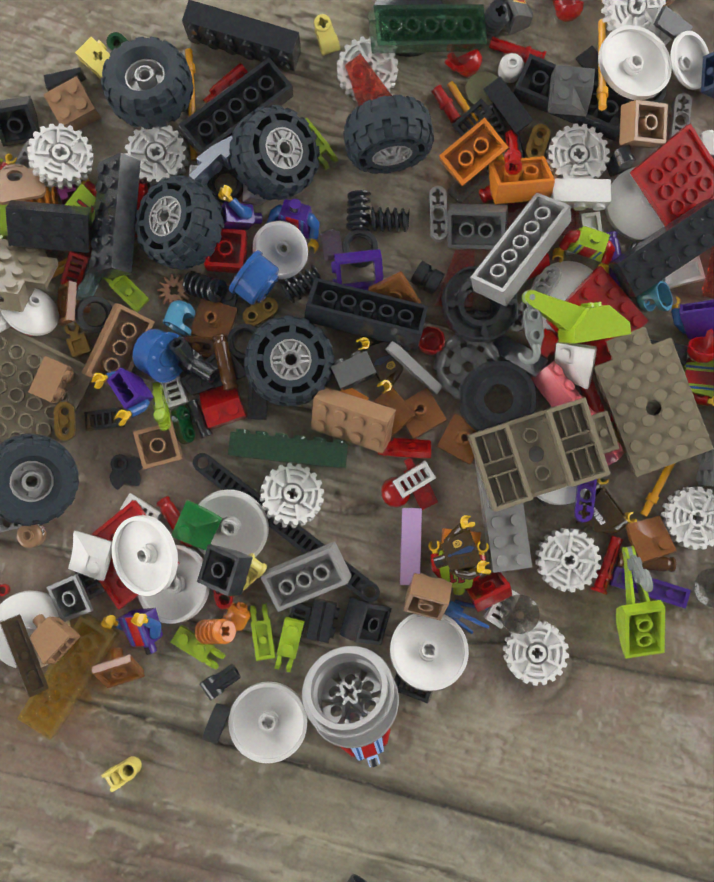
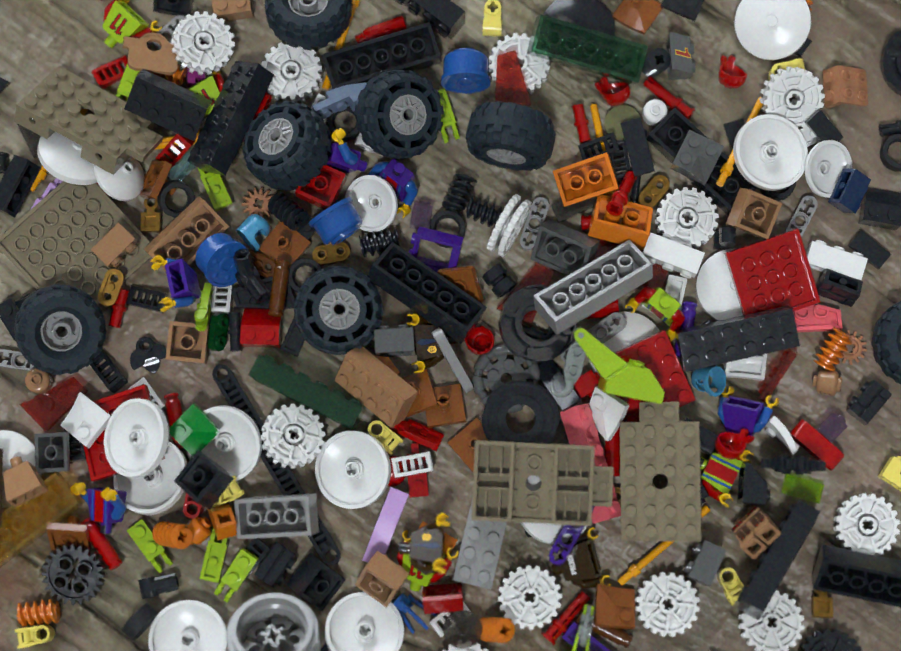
camera: 30 degrees right, 5 degrees down
none -> orange piece [17,599,60,627]
none -> clear red wing [19,377,88,432]
none -> black gear [41,542,106,605]
none -> red axle [80,517,123,571]
none -> black slope [90,350,128,393]
none -> red pin [108,289,129,329]
none -> orange slope [207,502,237,540]
none -> white dish [315,431,391,509]
none -> light yellow piece [368,420,404,455]
none -> blue wheel [441,48,491,94]
none -> orange piece [475,617,515,643]
none -> white piece [487,194,532,257]

